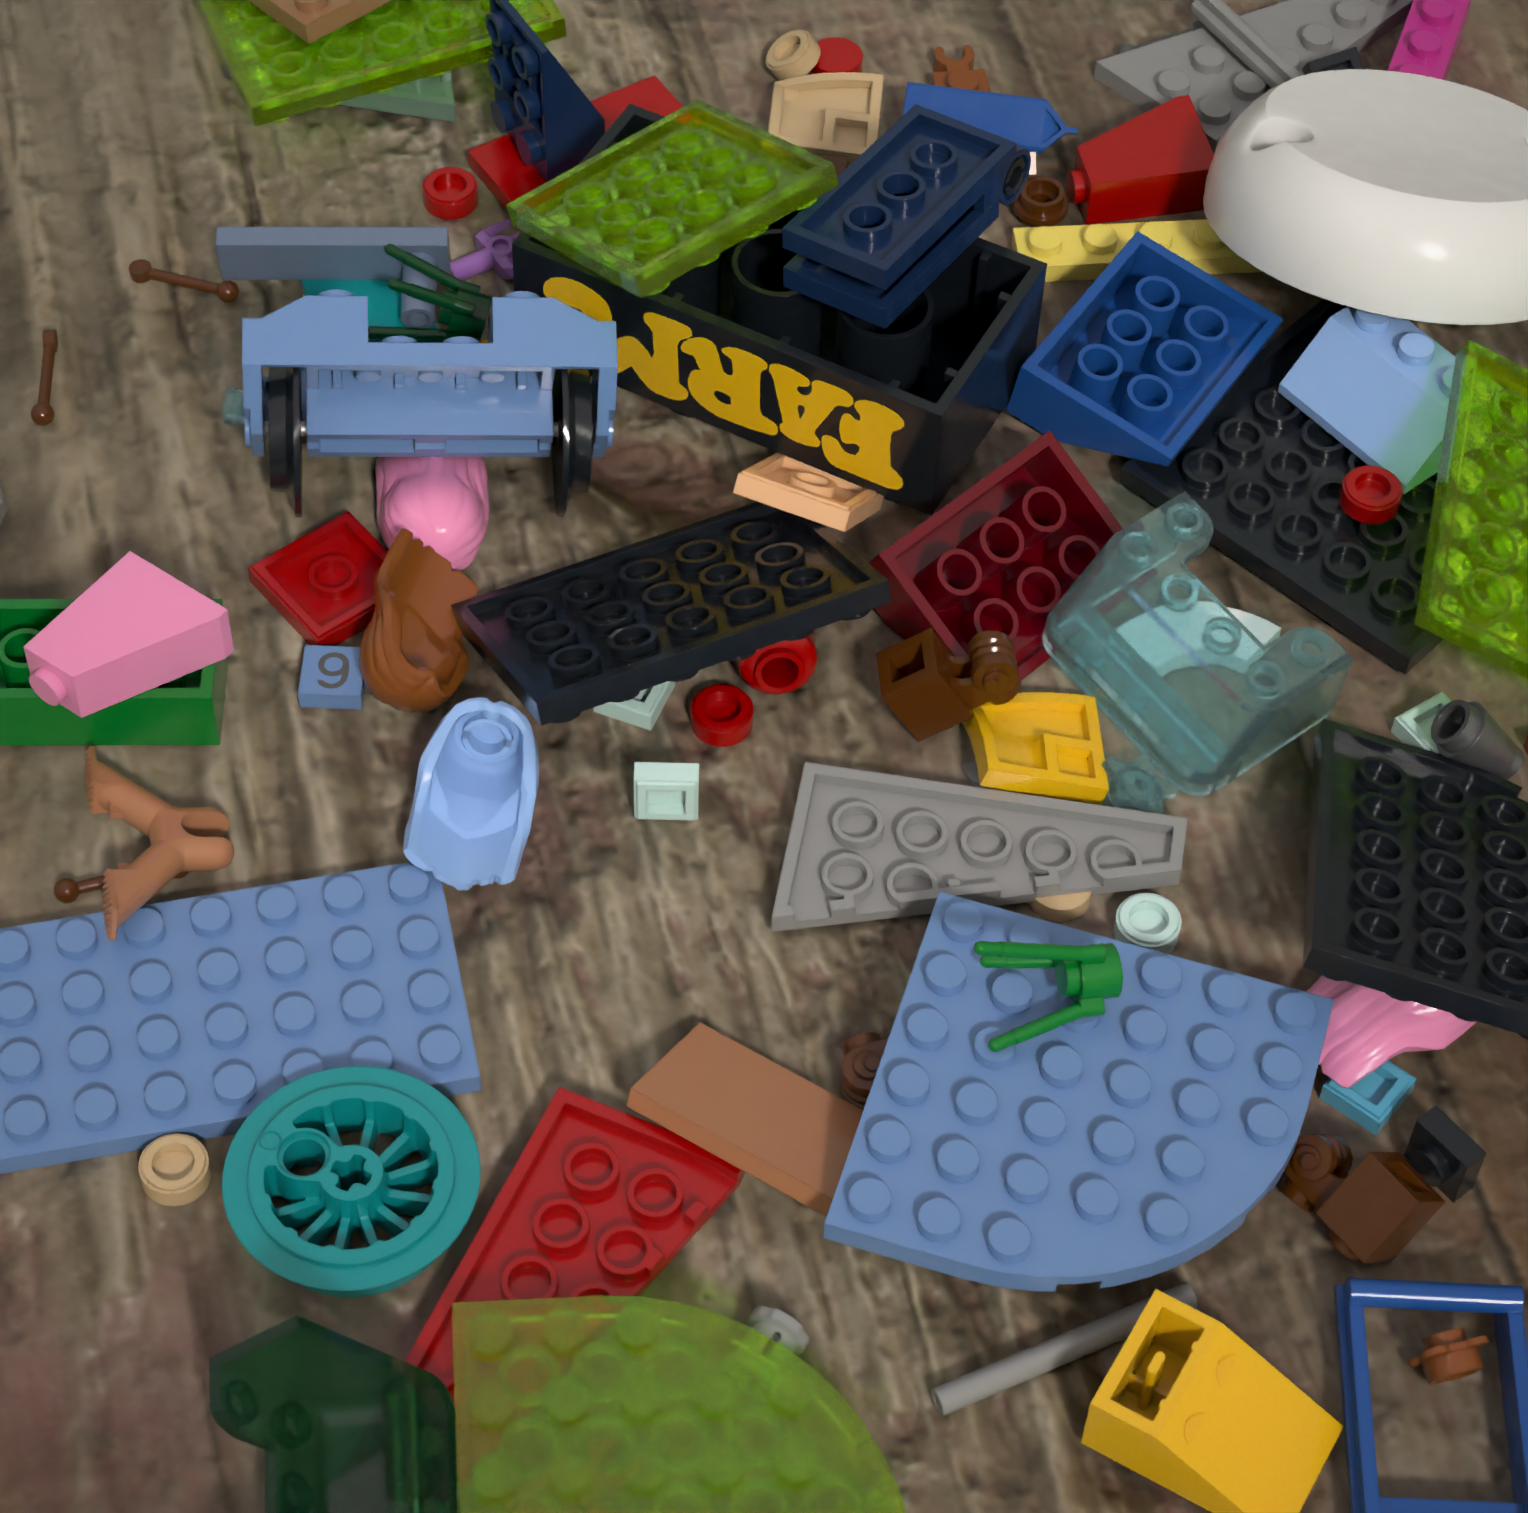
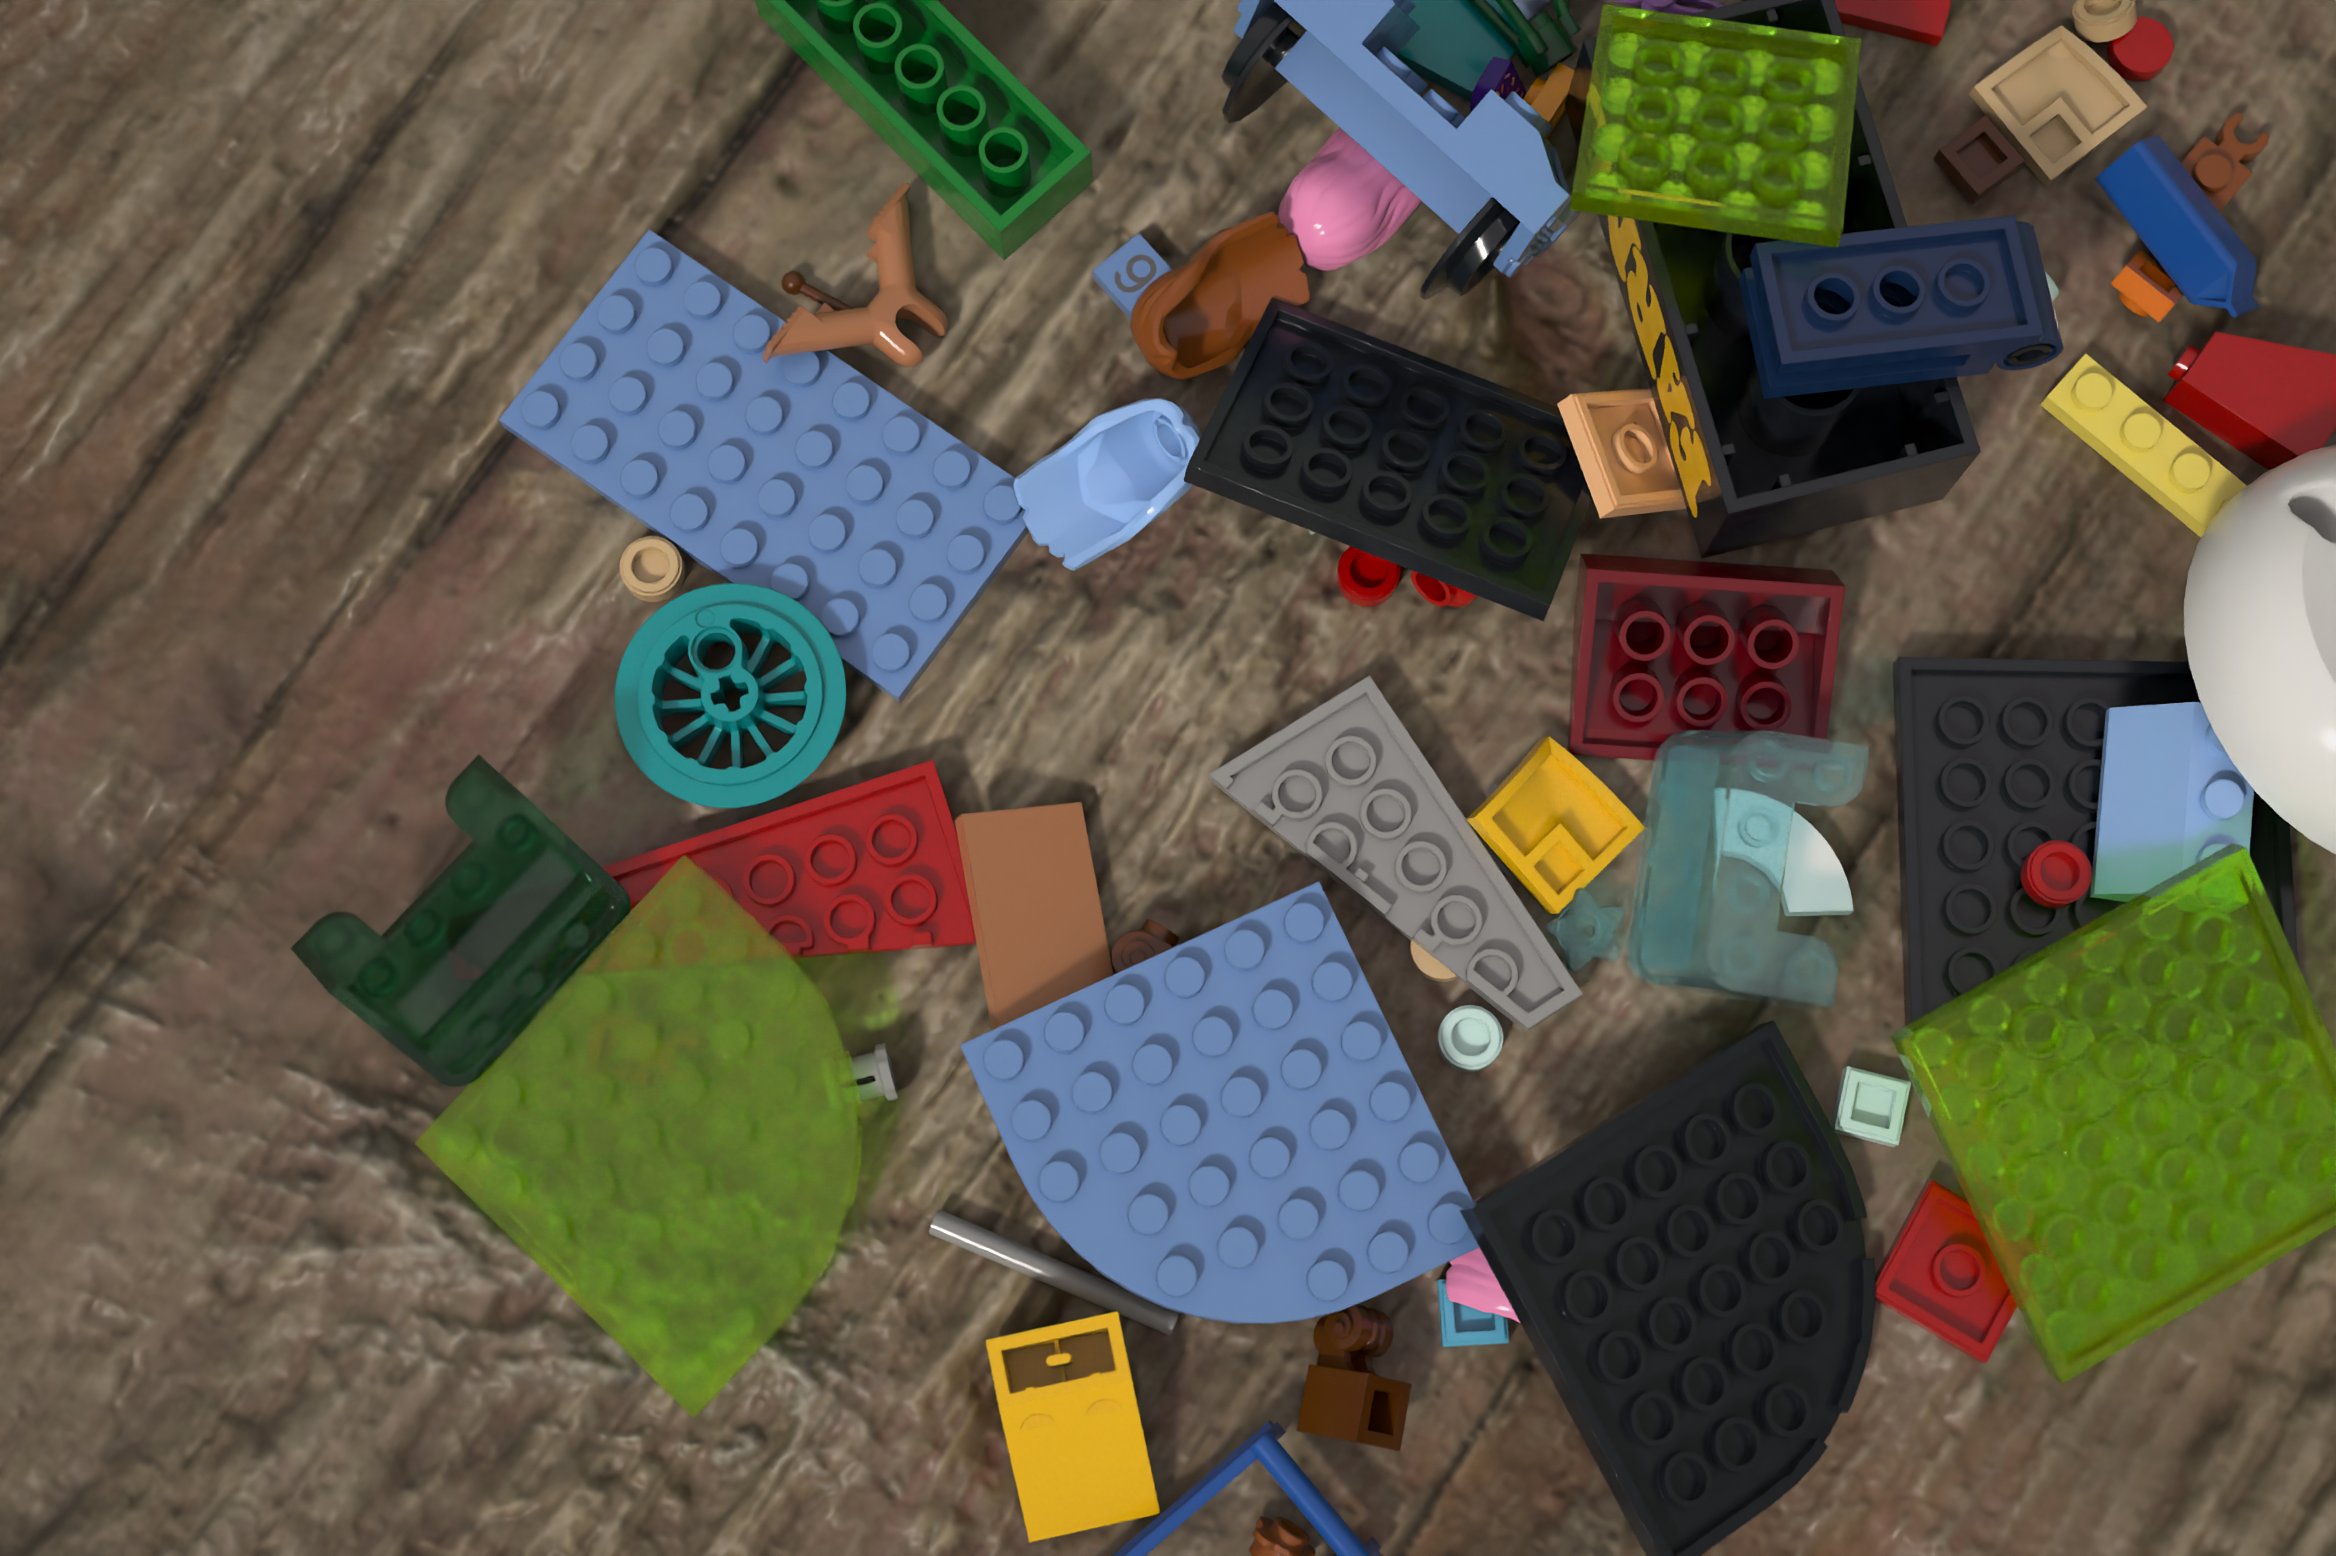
camera: 50 degrees right, 25 degrees up
bright pink slope [23,551,234,718] -> none
red tile [248,511,388,646] -> none
light aqua tile [634,762,699,820] -> none
reddish brown brick [876,628,1021,742] -> none
green plant [974,941,1123,1052] -> none
blue slope [1006,231,1283,466] -> none
reddish brown plate [1013,176,1069,227] -> none
black plate [1404,1106,1486,1203] -> none
flat silver cone [1431,699,1524,779] -> none

